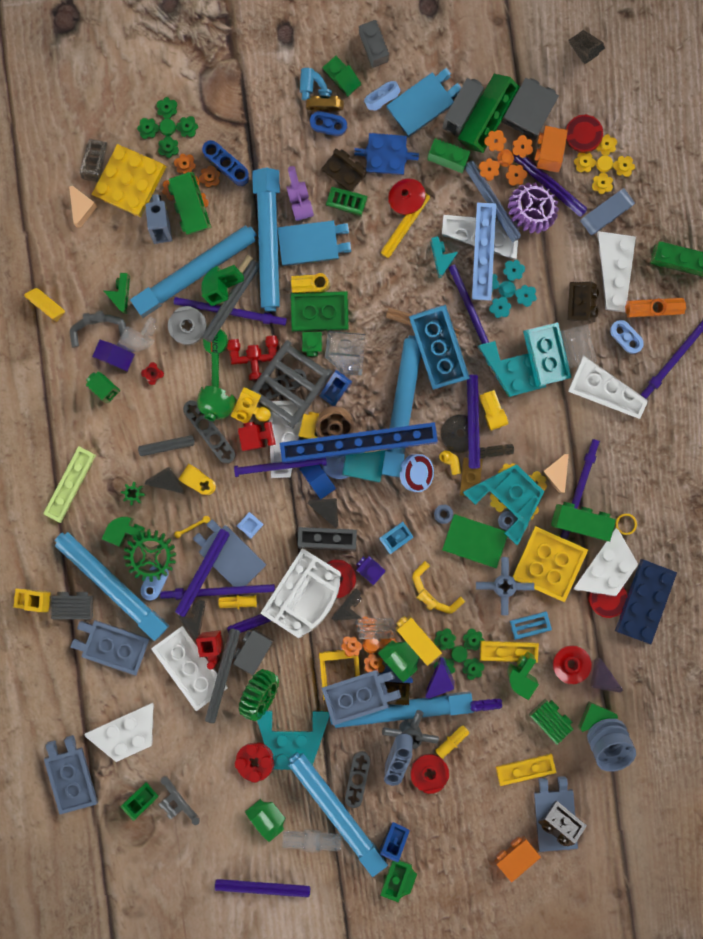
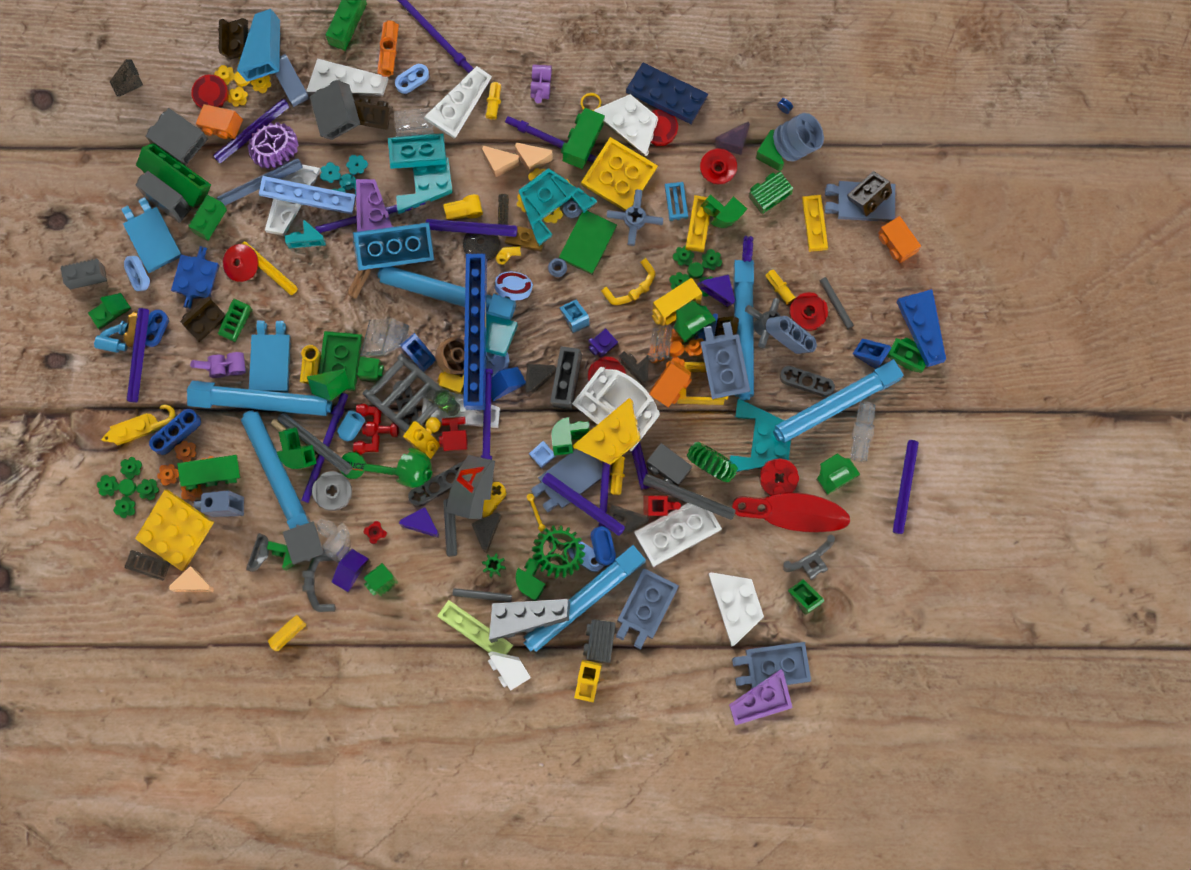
camera: 80 degrees left, 10 degrees down
orange plant [479,130,533,186] -> none
none -> yellow plate [101,405,176,446]
none -> dark purple axle [126,308,149,403]
none -> dark brown bracket [218,18,248,60]
none -> dark azure slope [237,9,280,82]
none -> dark grey plate [246,533,269,572]
none -> dark grey piece [283,521,324,565]
none -> green slope [307,369,350,401]
none -> dark grey brick [310,80,360,140]
none -> dark azure brick [337,411,365,441]
none -> medium lavender wing [356,179,393,232]
none -> dark purple slope [399,507,439,538]
none -> clear smoke piece [425,389,460,416]
none -> dark grey slope [446,455,495,519]
none -> dark grey bar [453,588,512,602]
none -> light nougat slope [482,146,520,177]
none -> yellow axle [485,82,501,120]
none -> white slope [488,651,531,691]
none -> wing [489,599,570,643]
none -> medium lavender beam [530,64,552,103]
none -> brick [551,417,590,456]
none -> yellow wing [573,398,641,465]
none -> blue tile [591,526,616,566]
none -> orange brick [649,360,692,408]
none -> medium lavender wing [729,669,793,726]
none -> red plant [732,493,850,532]
none -> blue piece [777,98,793,114]
none -> dark grey bar [820,277,854,329]
none -> blue wing [896,289,946,367]

